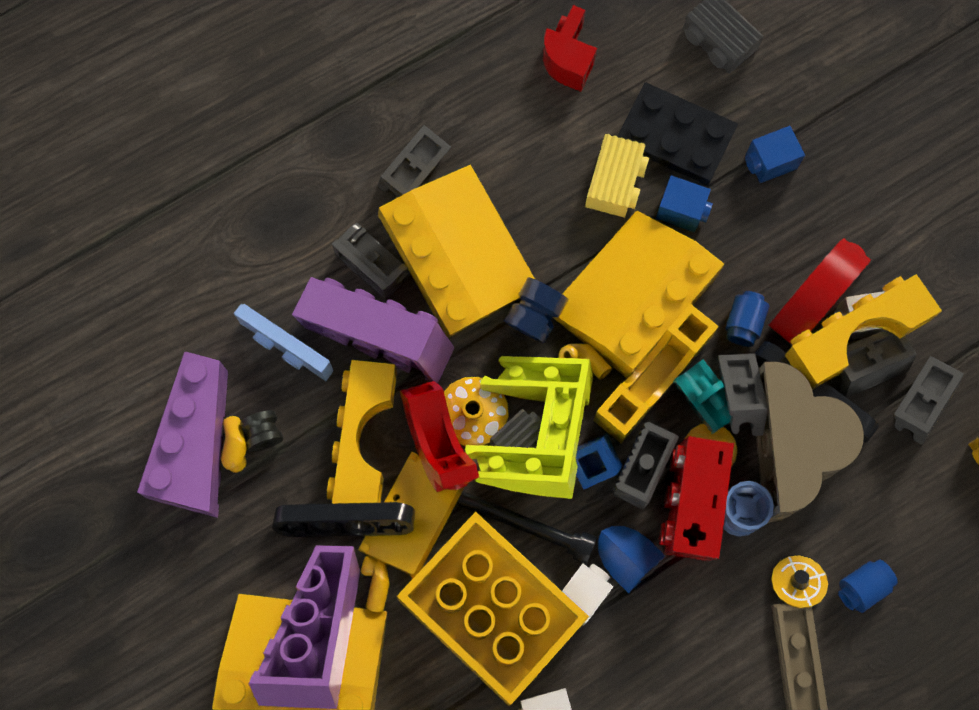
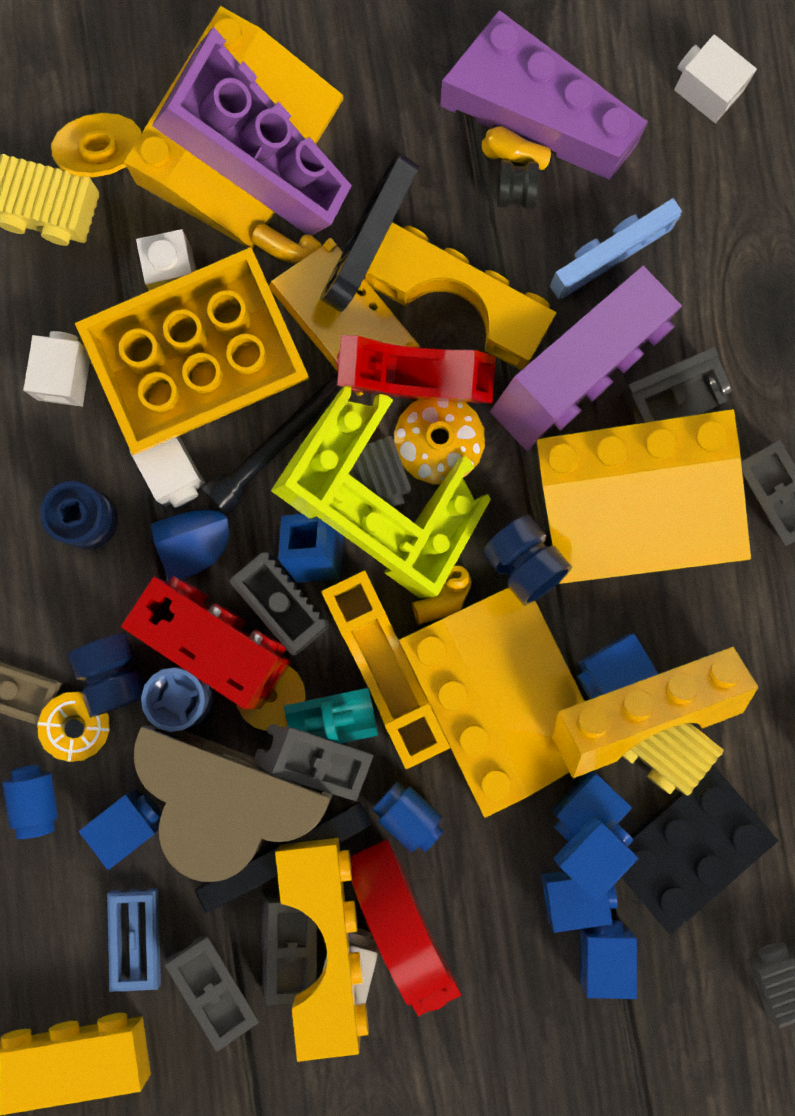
camera: 115 degrees right, 10 degrees up
none -> dark blue wheel [40,481,118,549]
none -> dark blue wheel [67,633,145,718]
none -> blue brick [79,789,162,870]
none -> medium blue tile [107,888,161,992]
none -> white brick [136,229,197,291]
none -> blue brick [541,871,618,933]
none -> yellow arch [552,647,758,778]
none -> blue brick [553,816,639,903]
none -> blue brick [577,634,658,699]
none -> white brick [674,34,757,124]

